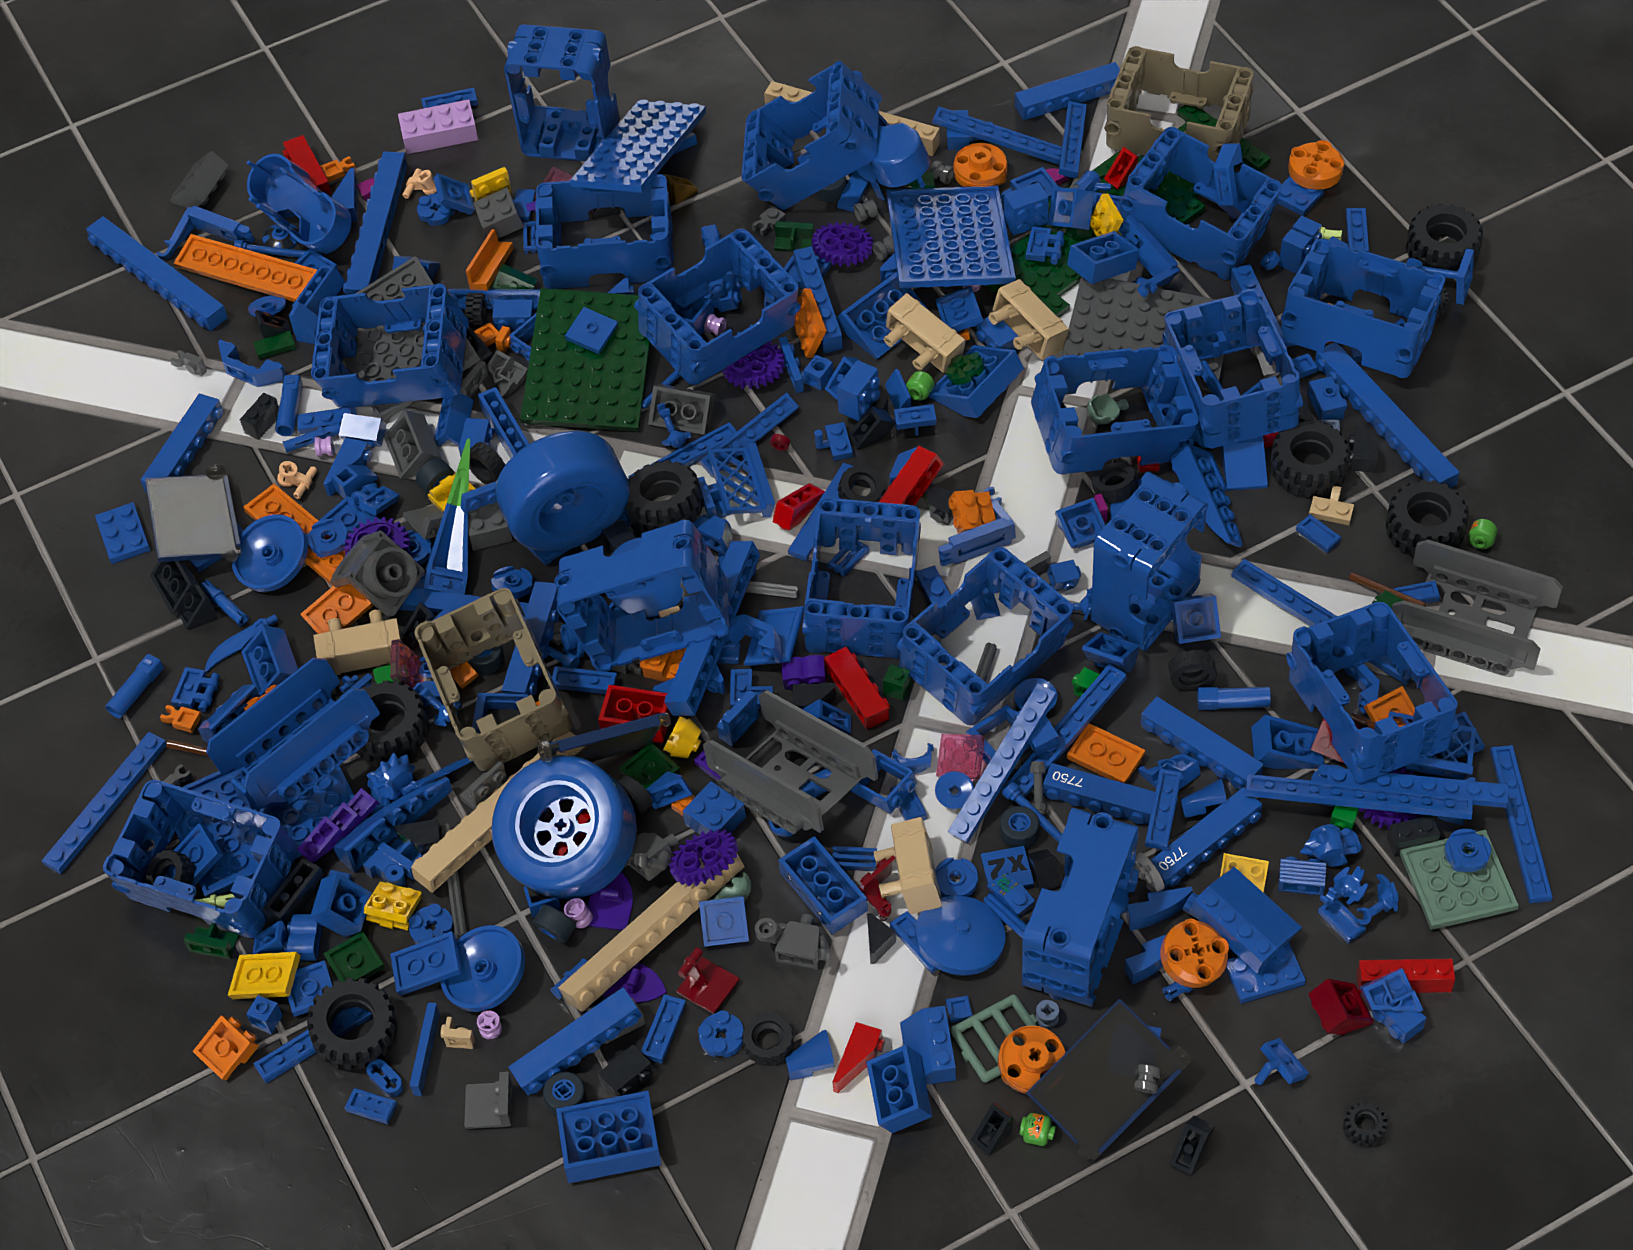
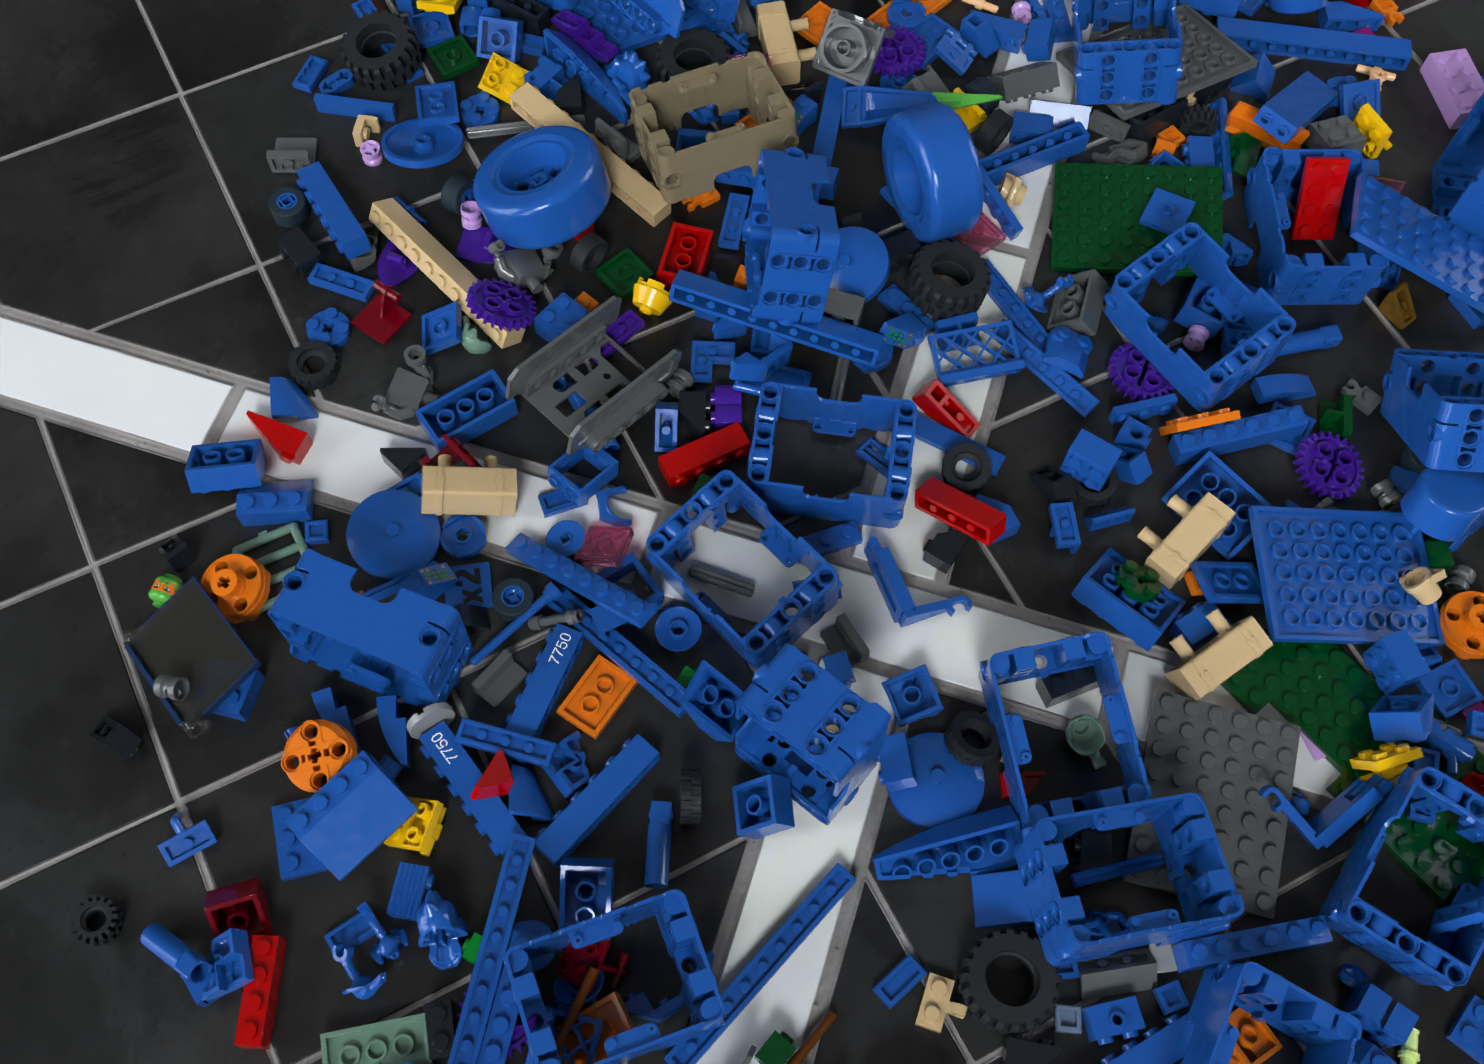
camera: 85 degrees right, 10 degrees up
blue plate [491,566,532,599] -> none
door [538,712,671,763] -> none
blue slope [556,1091,662,1183] -> none
blue slope [646,772,693,809] -> none
blue plate [717,690,759,746] -> none
dark red tile [770,434,791,451] -> none
blue plate [814,422,853,461] -> none
blue tile [832,846,877,871] -> none
bright green head [906,371,935,400] -> none
orange plate [949,490,996,534] -> none
blue plate [1026,226,1065,264] -> none
blue brick [1067,231,1139,284] -> none
magenta tile [1094,494,1108,522] -> none
none -> blue piece [140,923,213,985]
none -> red slope [470,749,514,800]
none -> blue slope [1043,326,1093,379]
none -> blue brick [1252,70,1339,145]
none -> red plate [1290,156,1351,240]
none -> tan piece [1399,567,1447,605]

